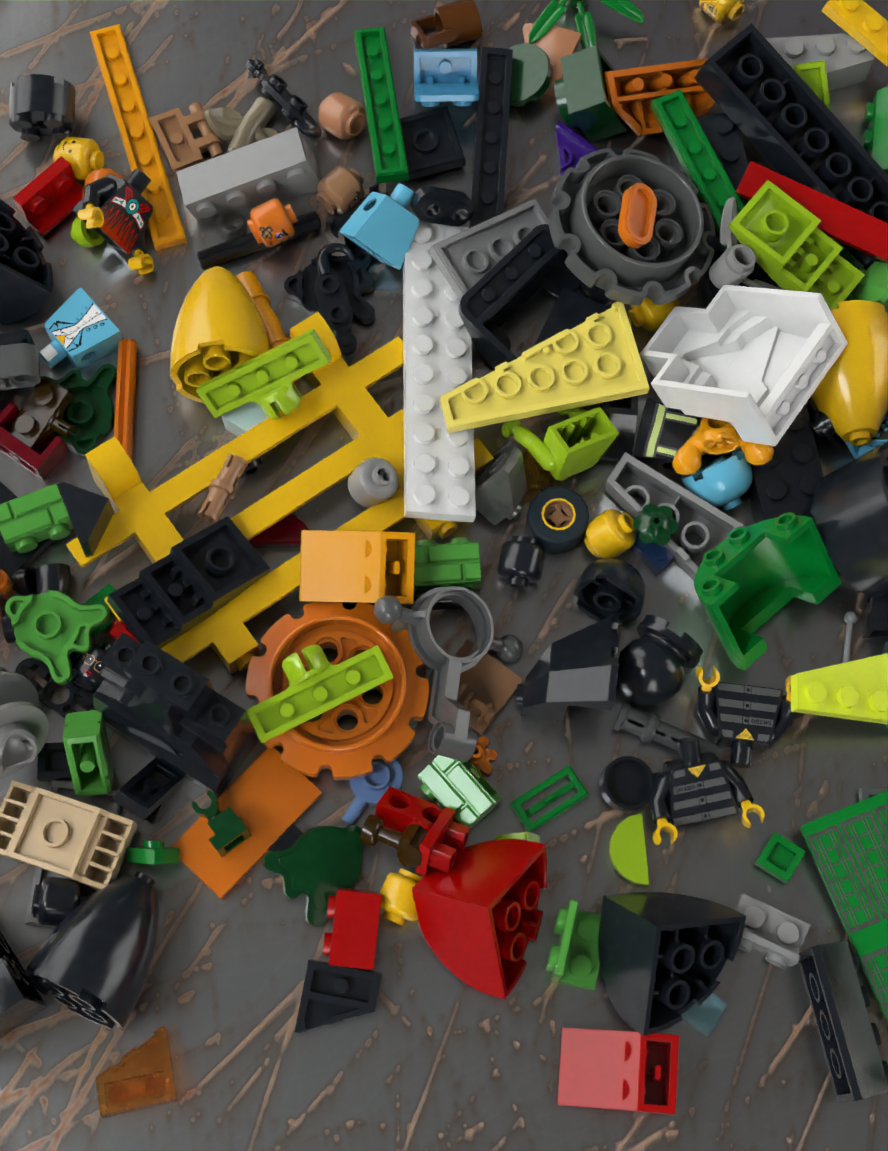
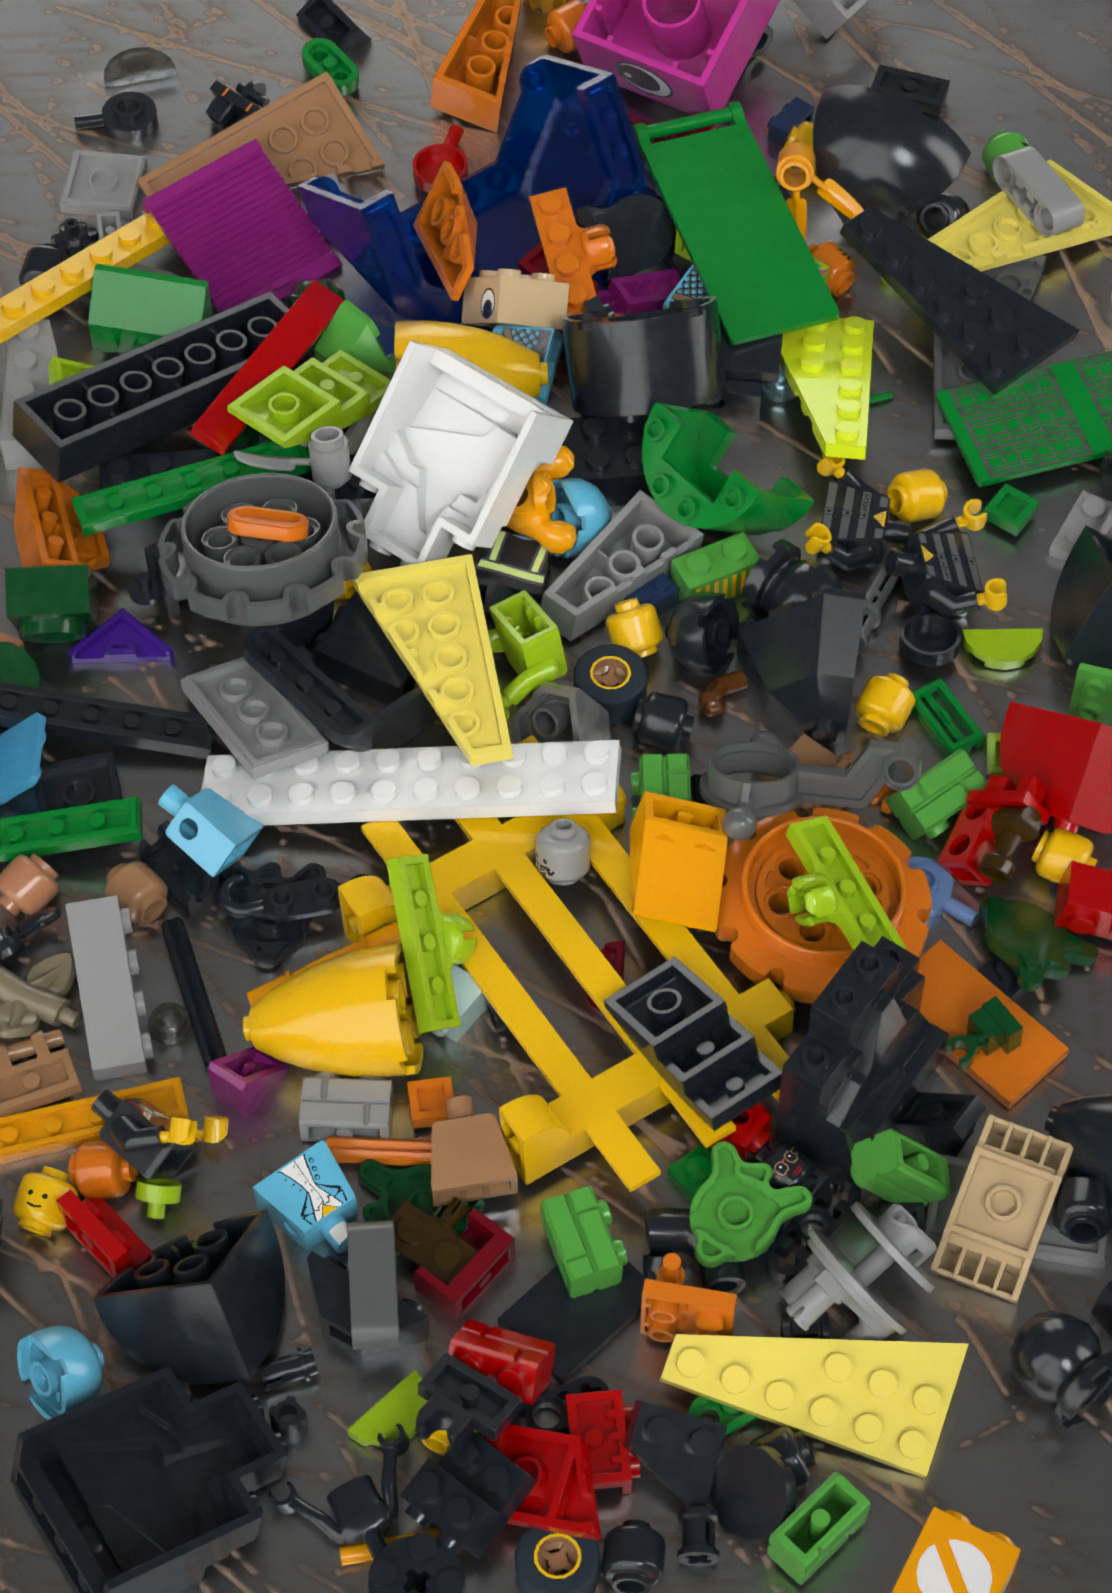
camera: 85 degrees left, 15 degrees down
black slope [56,482,114,558] -> none
green plate [127,839,180,865] -> none
medium nougat pin [197,454,248,524] -> none
orange head [247,198,298,248] -> none
black plate [410,186,474,227] -> none
dark green plant [633,504,678,546] -> none
light grey hinge [843,611,858,663] -> none
none -> magenta slope [208,1046,289,1120]
none -> light grey brick [299,1072,393,1142]
none -> orange plate [407,1076,454,1129]
none -> medium nougat torso [431,1095,518,1207]
none -> bright green brick [671,532,760,603]
none -> reddish brown arm [698,669,748,717]
none -> yellow head [854,673,916,737]
none -> yellow head [886,468,948,523]

